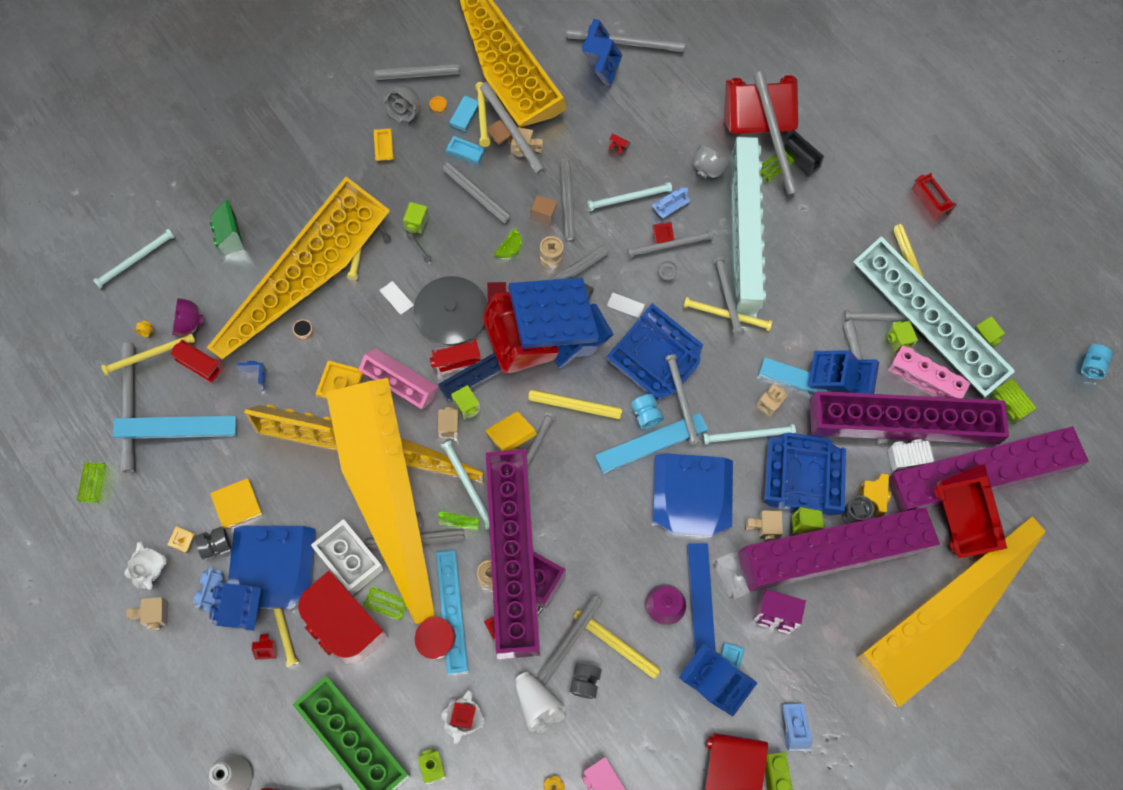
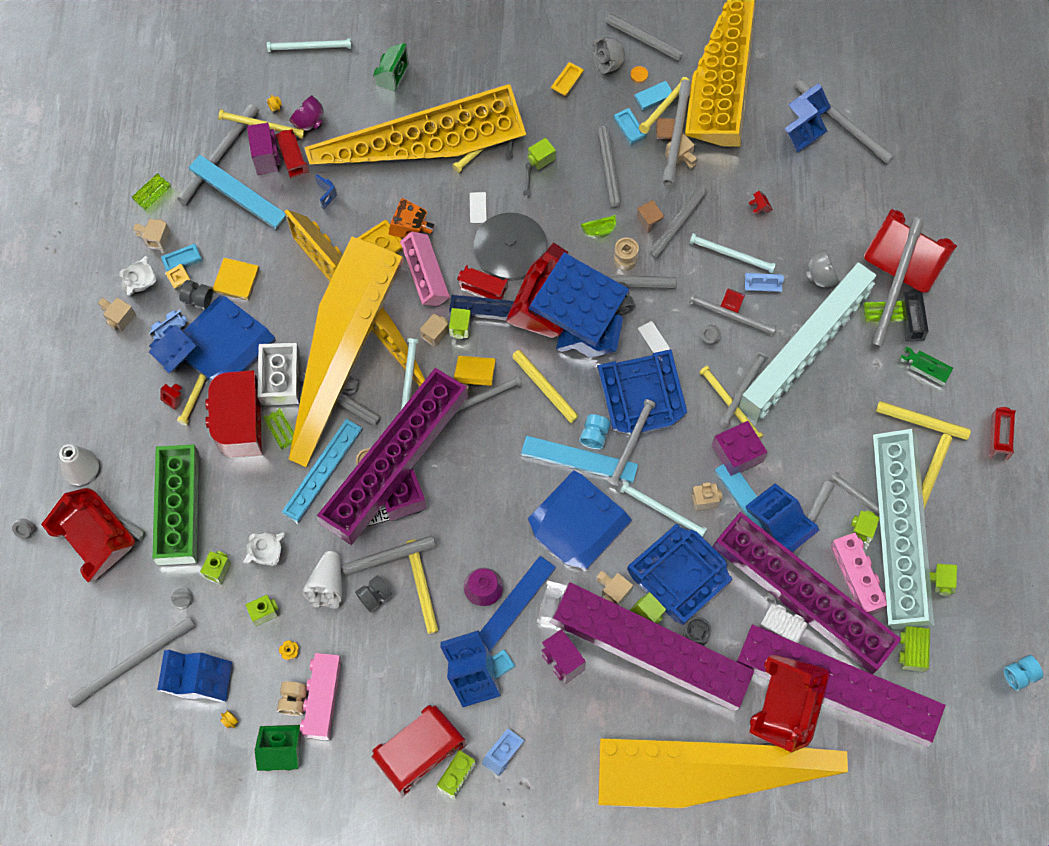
camera: 45 degrees right, 0 degrees up
black tile [293,320,313,339] -> none
red tile [414,617,456,660] -> none
clear neon green tile [438,512,480,531] -> none
red tile [450,702,476,729] -> none
yellow brick [859,473,891,517] -> none
none -> tan brick [133,219,170,250]
none -> medium azure tile [161,244,202,271]
none -> lime brick [245,595,279,627]
none -> magenta brick [247,122,281,175]
none -> orange torso [388,198,435,238]
none -> magenta brick [711,421,768,476]
none -> light yellow axle [876,401,971,440]
none -> green plate [899,347,953,386]

